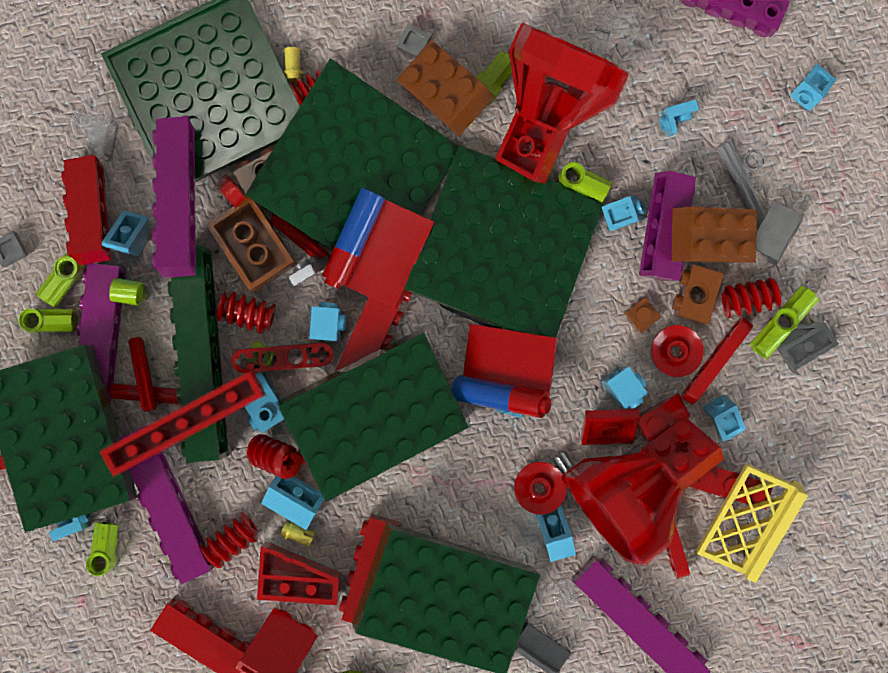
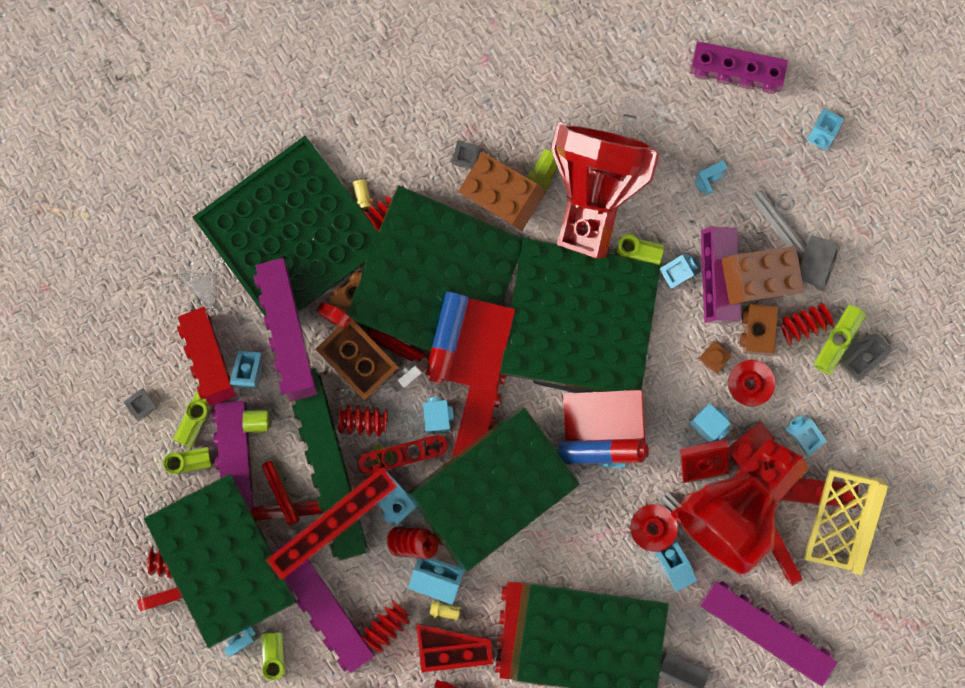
camera: 10 degrees left, 5 degrees down
red beam [681,316,753,405] -> none

